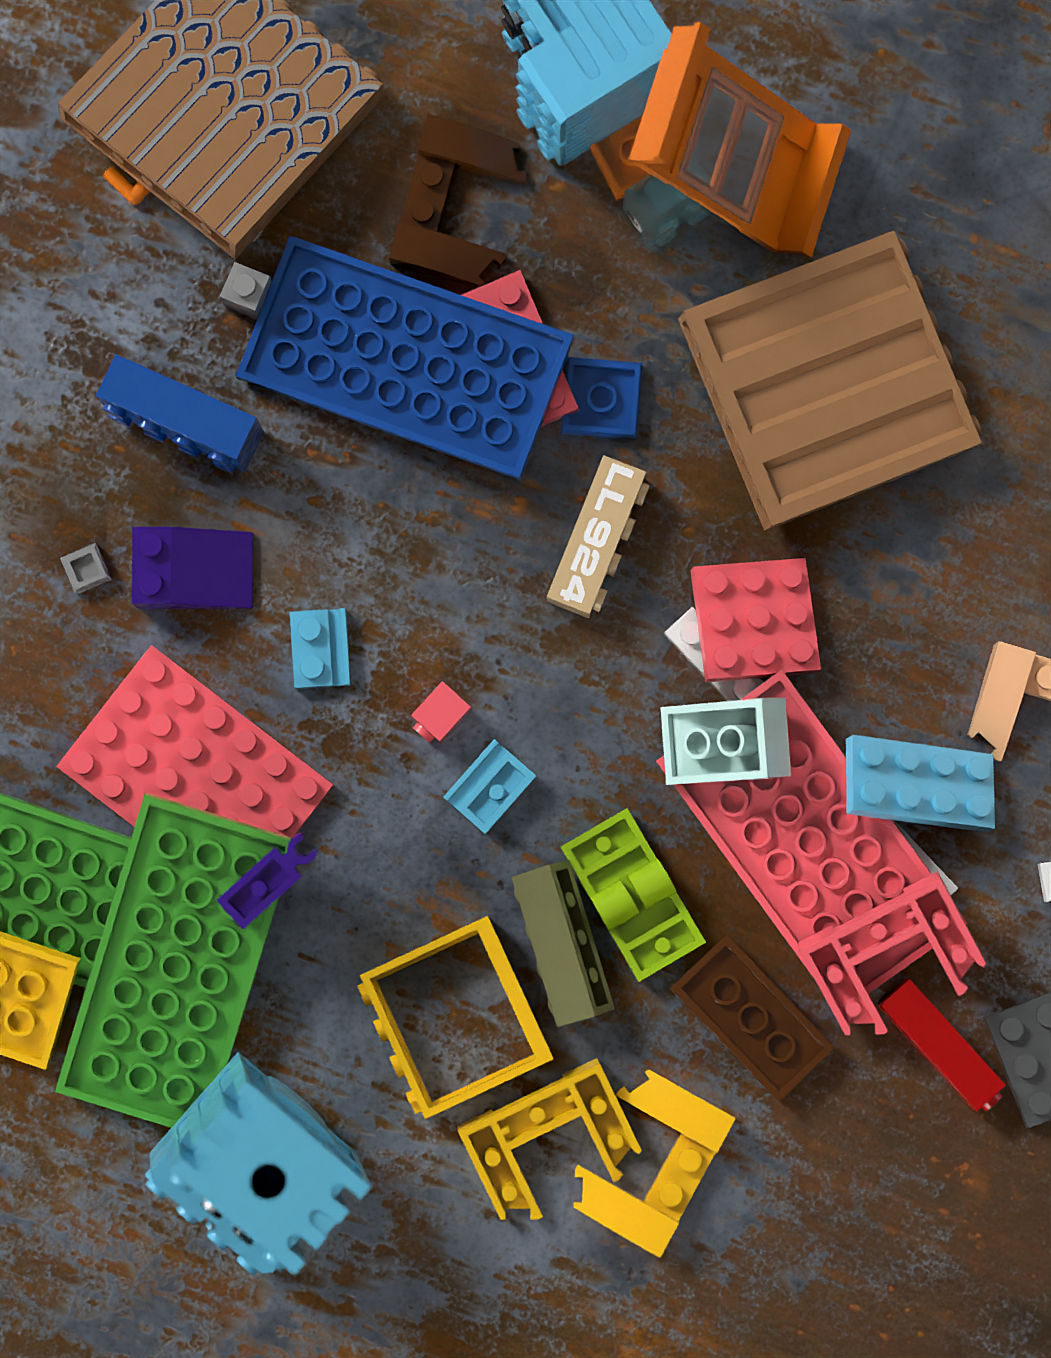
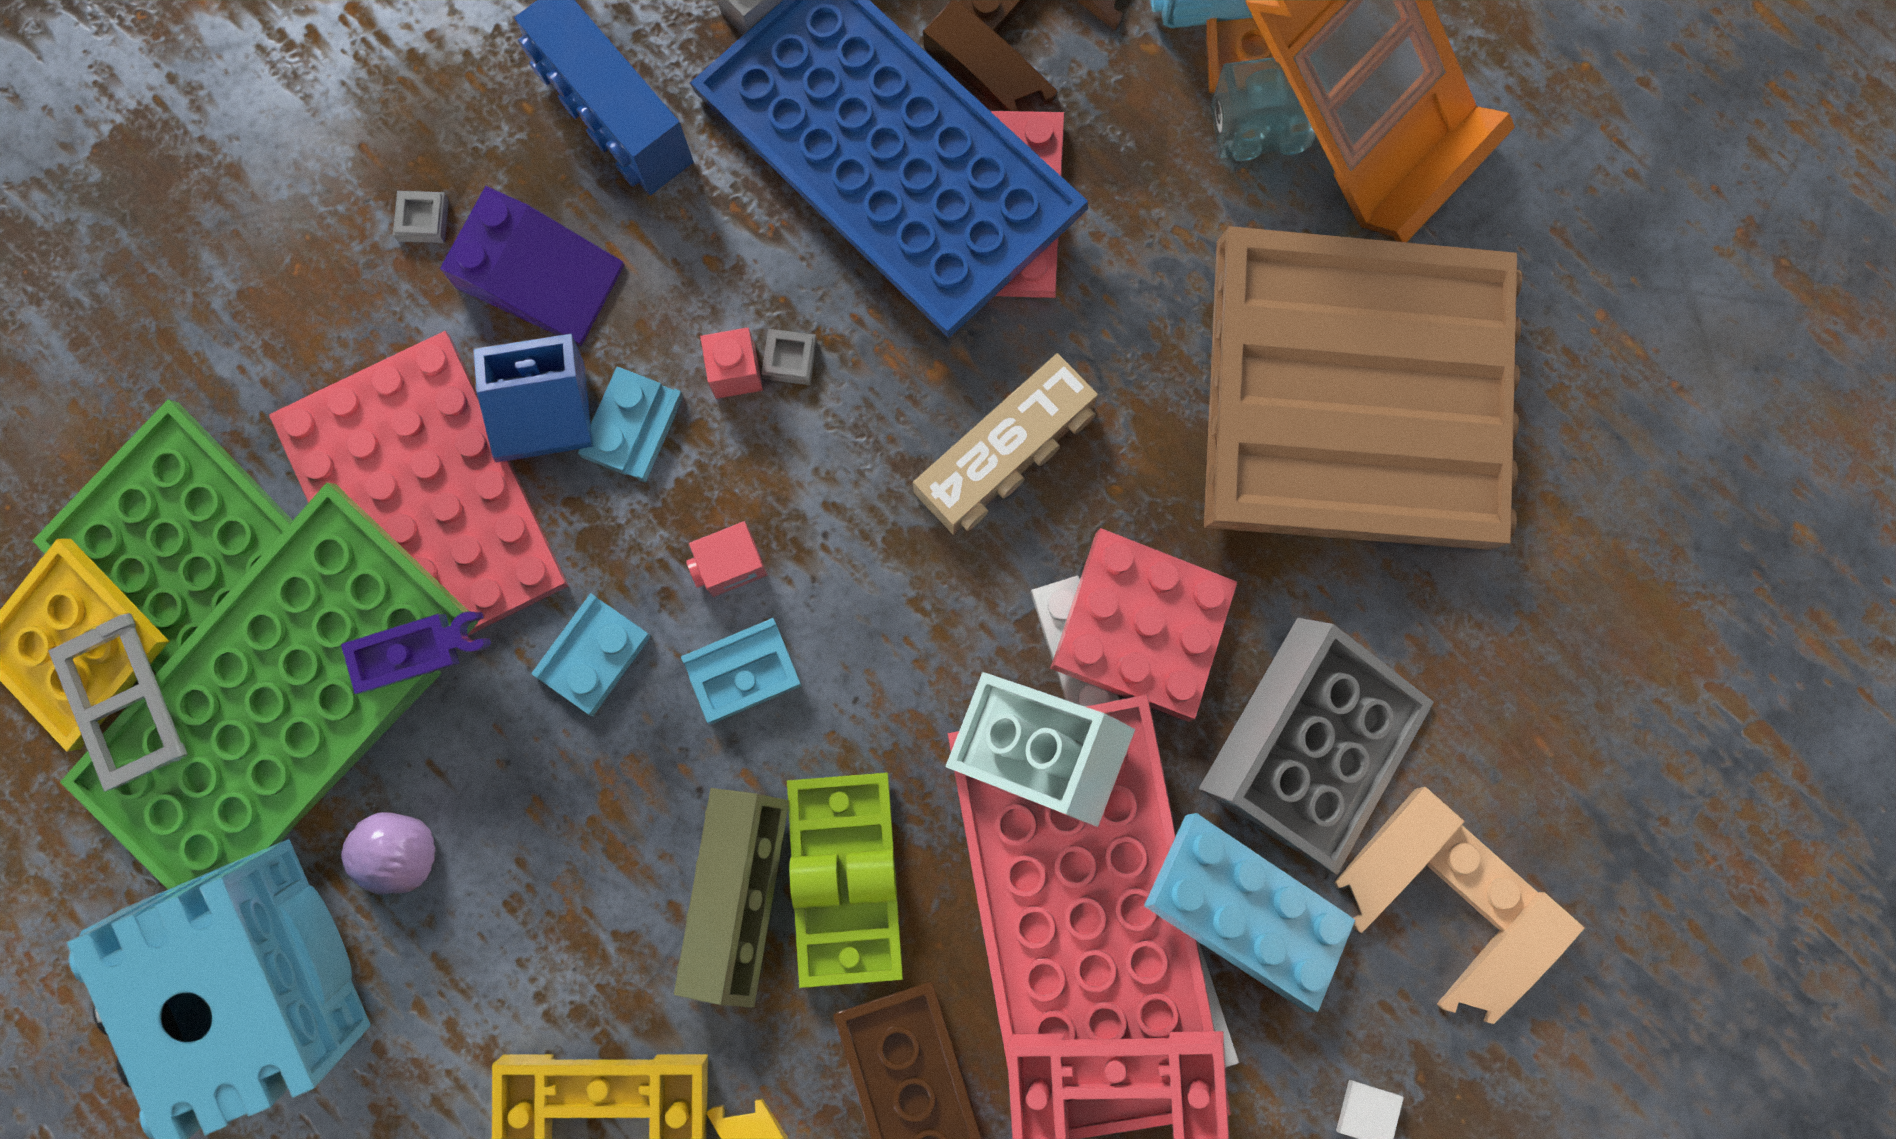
camera: 25 degrees right, 5 degrees down
yellow window [357,916,554,1119] -> none
blue tile [561,357,643,440] -> none
none -> light grey window [49,613,188,791]
none -> lavender hair [341,812,436,895]
none -> blue slope [473,333,593,463]
none -> medium azure plate [531,593,651,717]
none -> coral brick [700,327,763,399]
none -> light grey tile [761,329,817,385]
none -> light grey slope [1199,618,1434,875]

